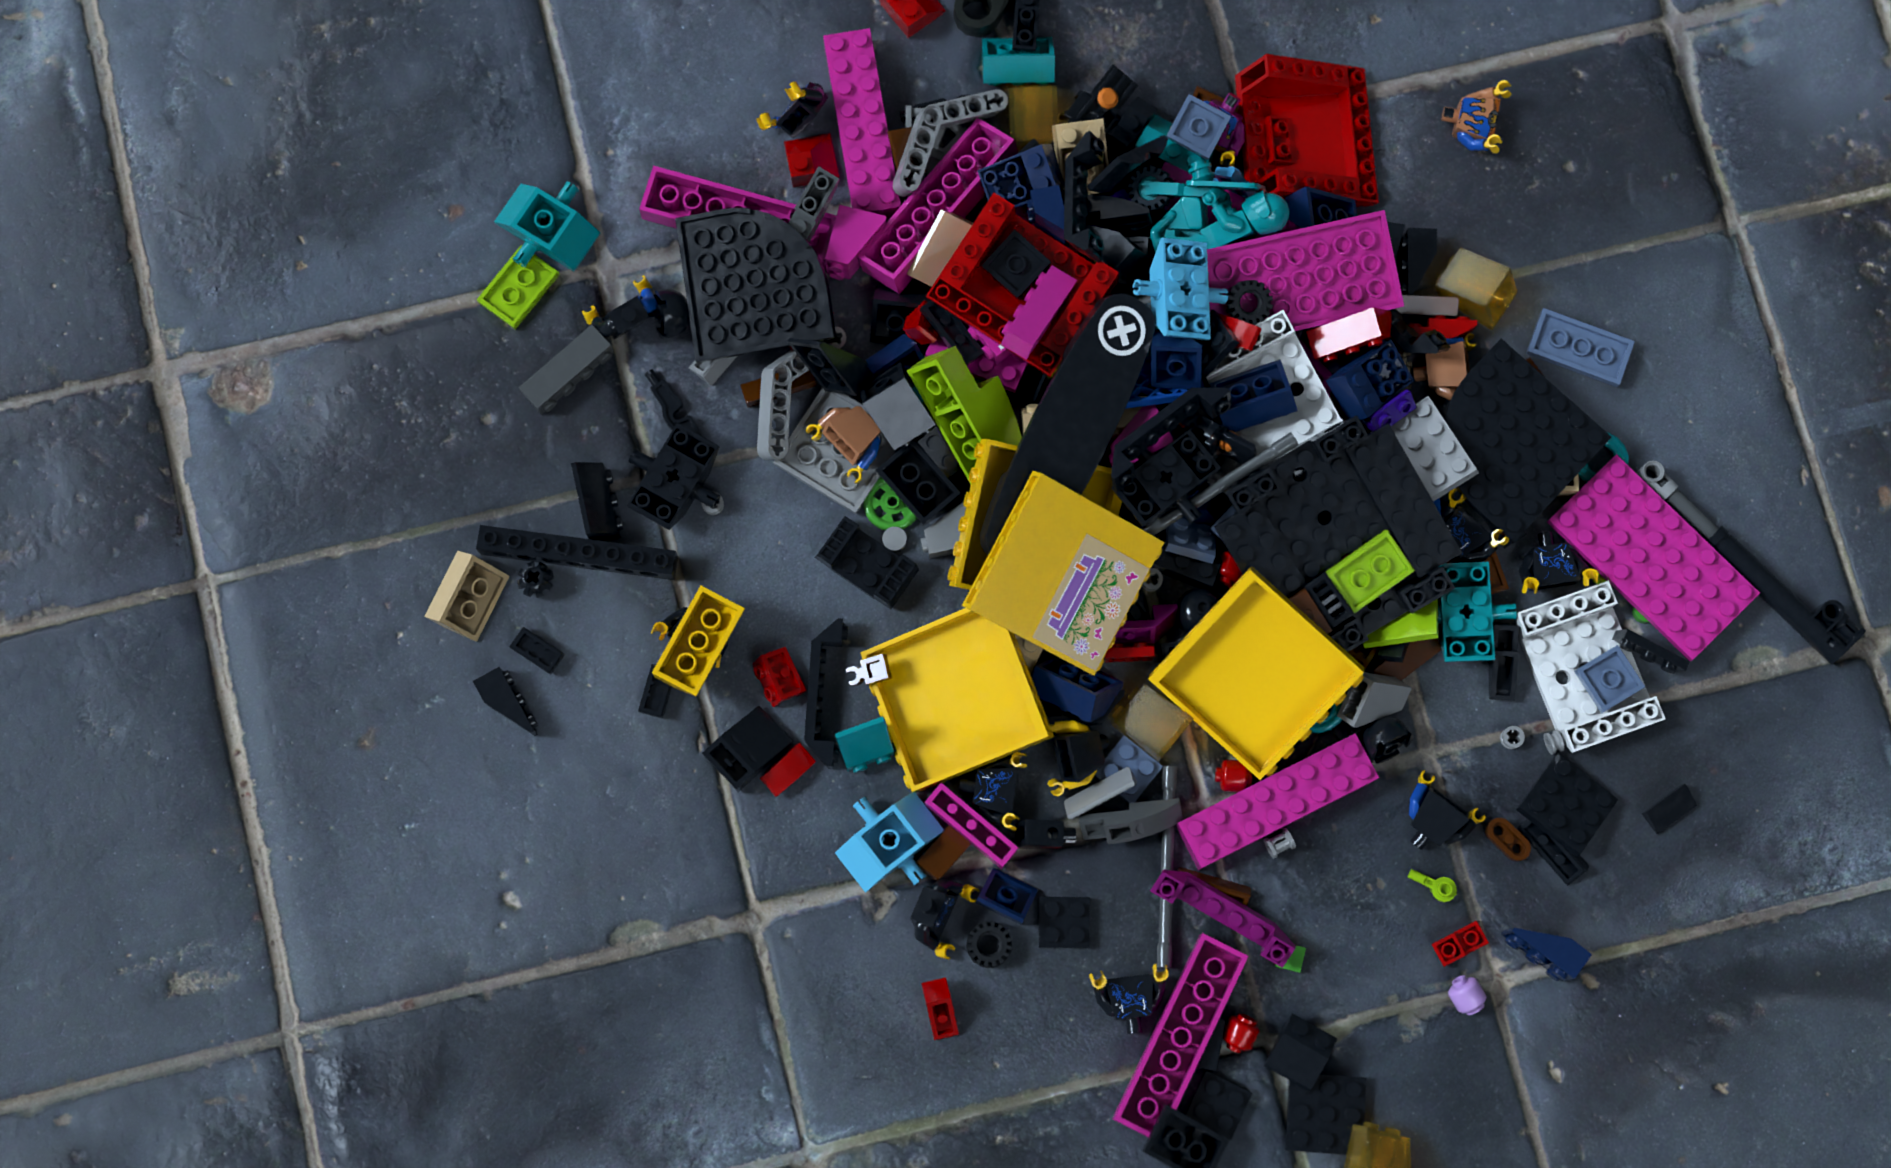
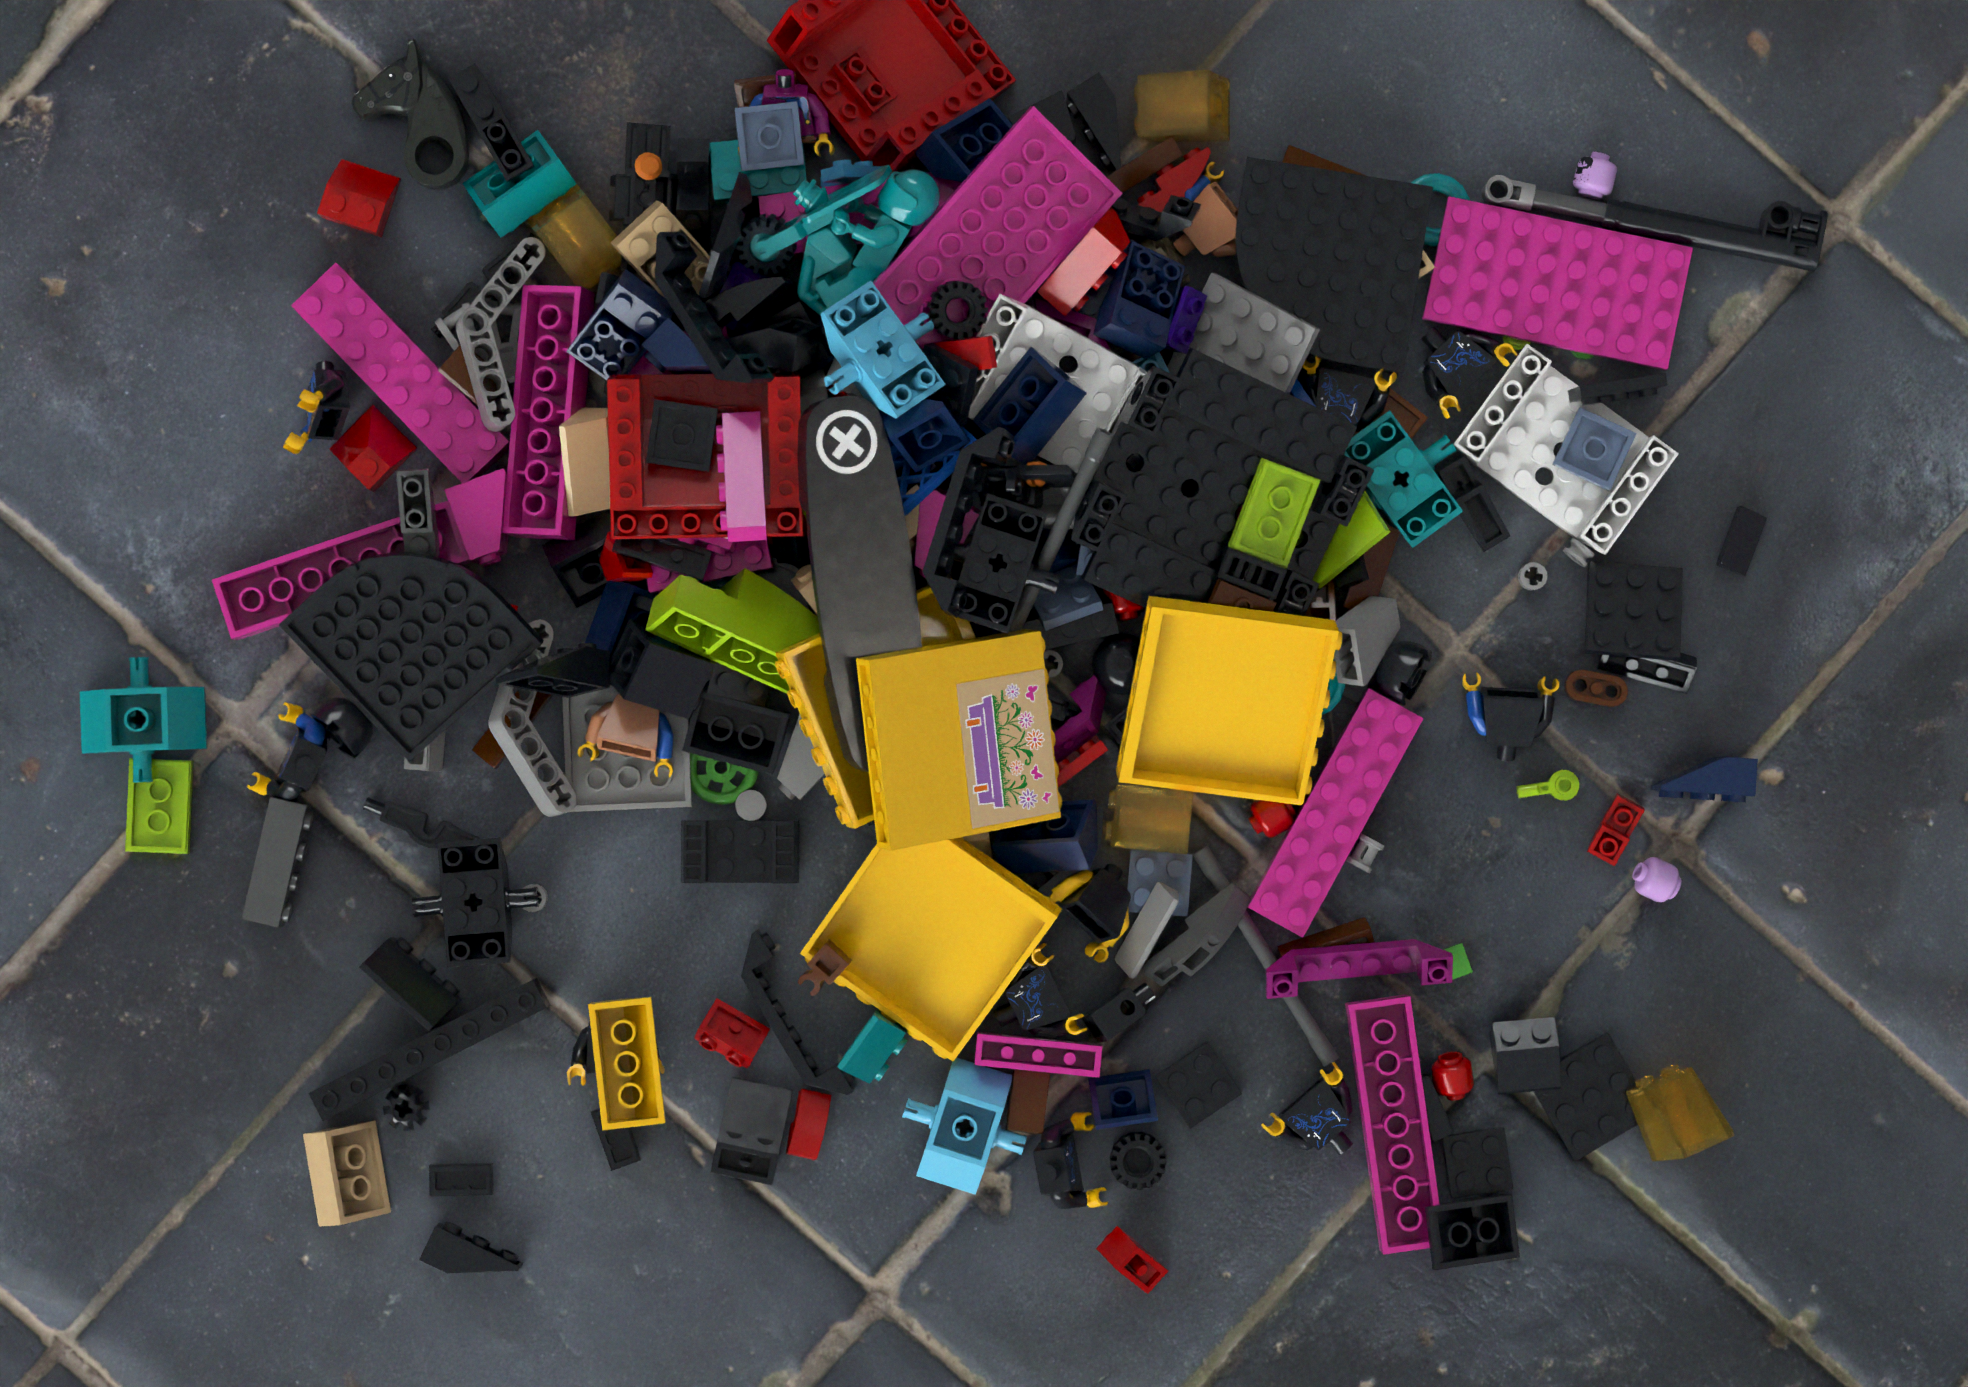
camera: 35 degrees left, 10 degrees up
sand blue plate [1526,308,1635,387] -> none
none -> lavender head [1573,152,1617,200]

